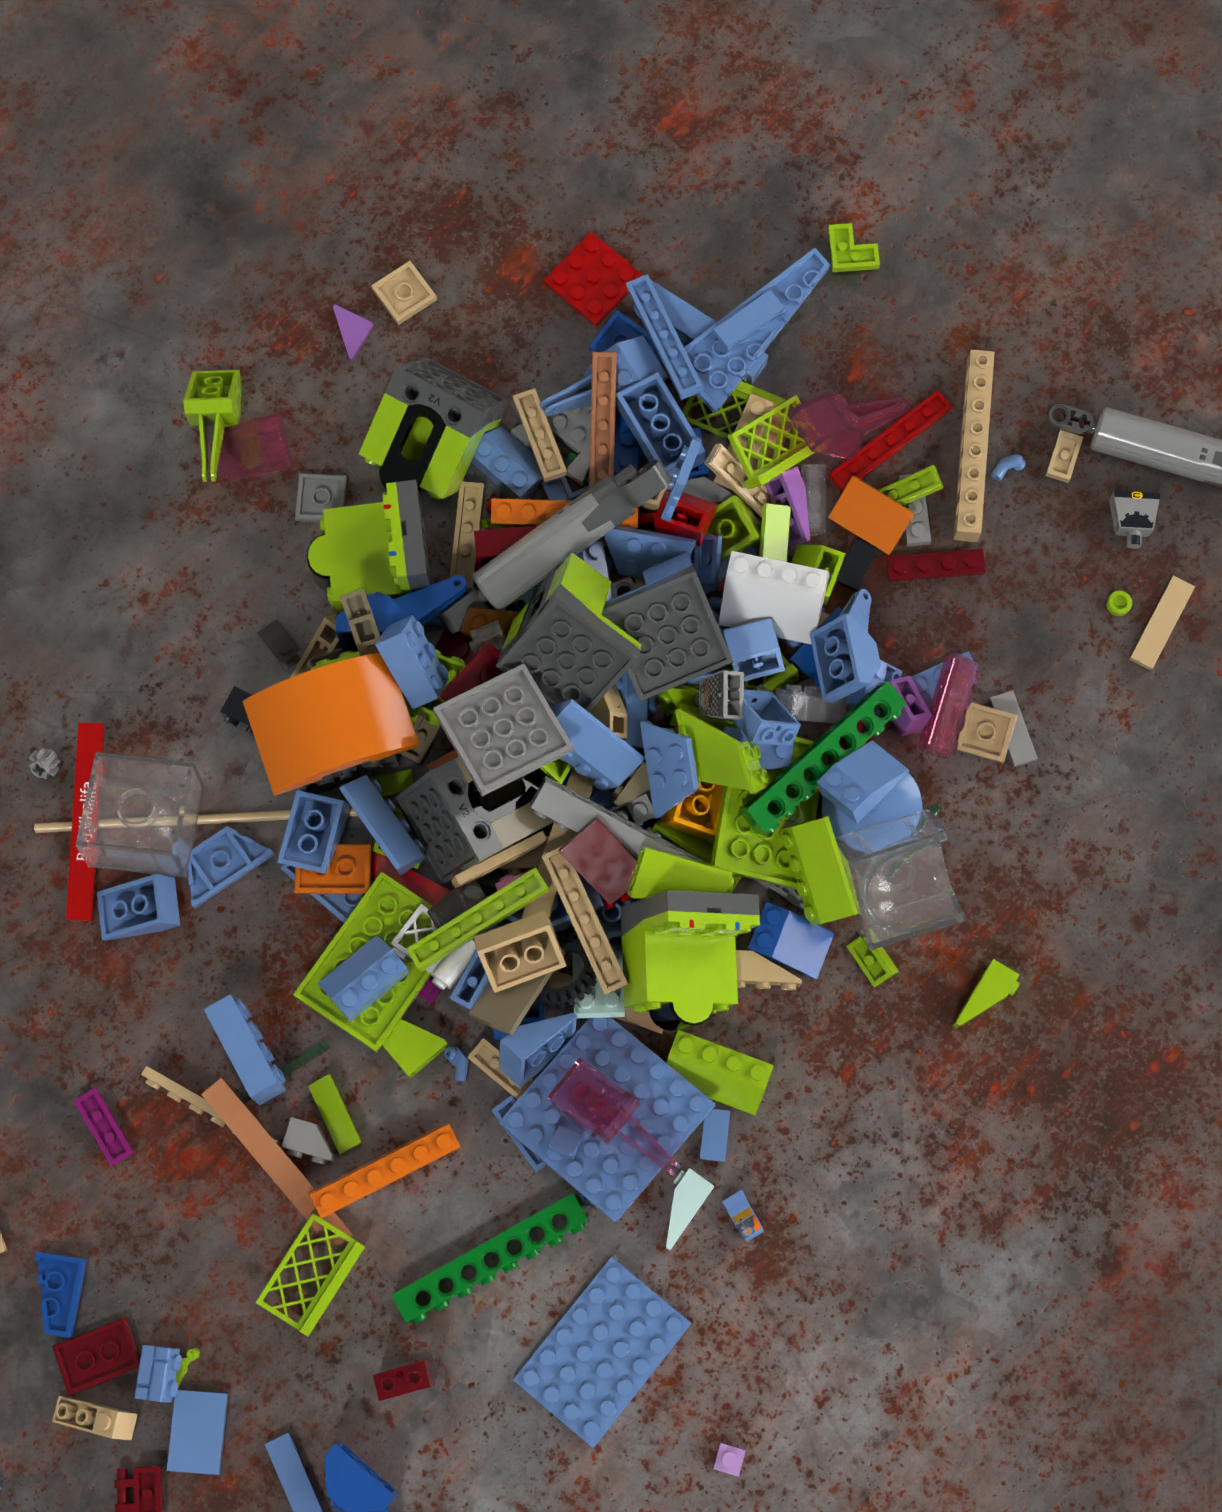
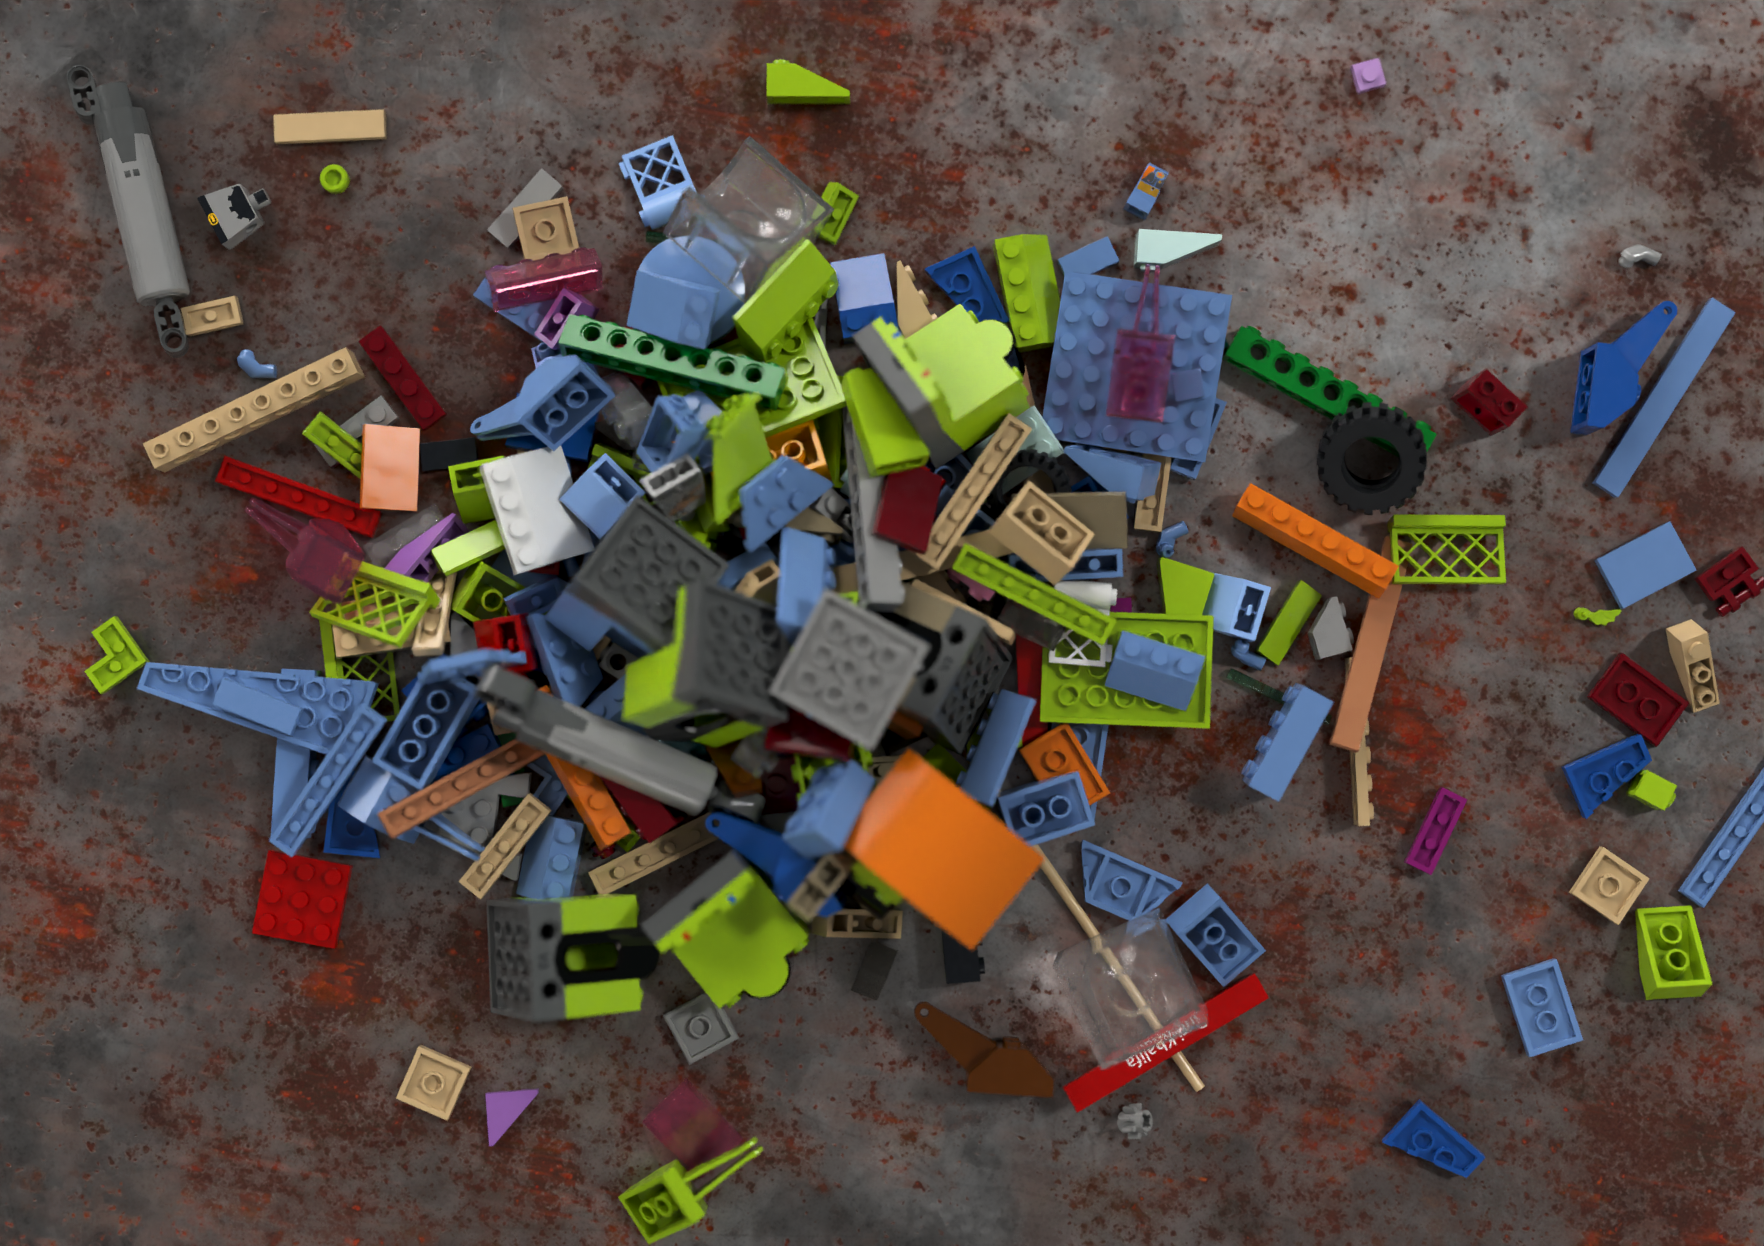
camera: 125 degrees left, 10 degrees up
medium blue brick [134,1345,182,1402] -> none
medium blue plate [513,1257,692,1448] -> none
none -> light blue piece [619,135,703,230]
none -> reddish brown slope [914,1001,1054,1098]
none -> blue wing [924,246,1009,325]
none -> light blue slope [1202,573,1271,642]
none -> medium blue arm [1231,639,1266,671]
none -> black tyre [1317,402,1427,515]
none -> lime brick [1626,770,1677,811]

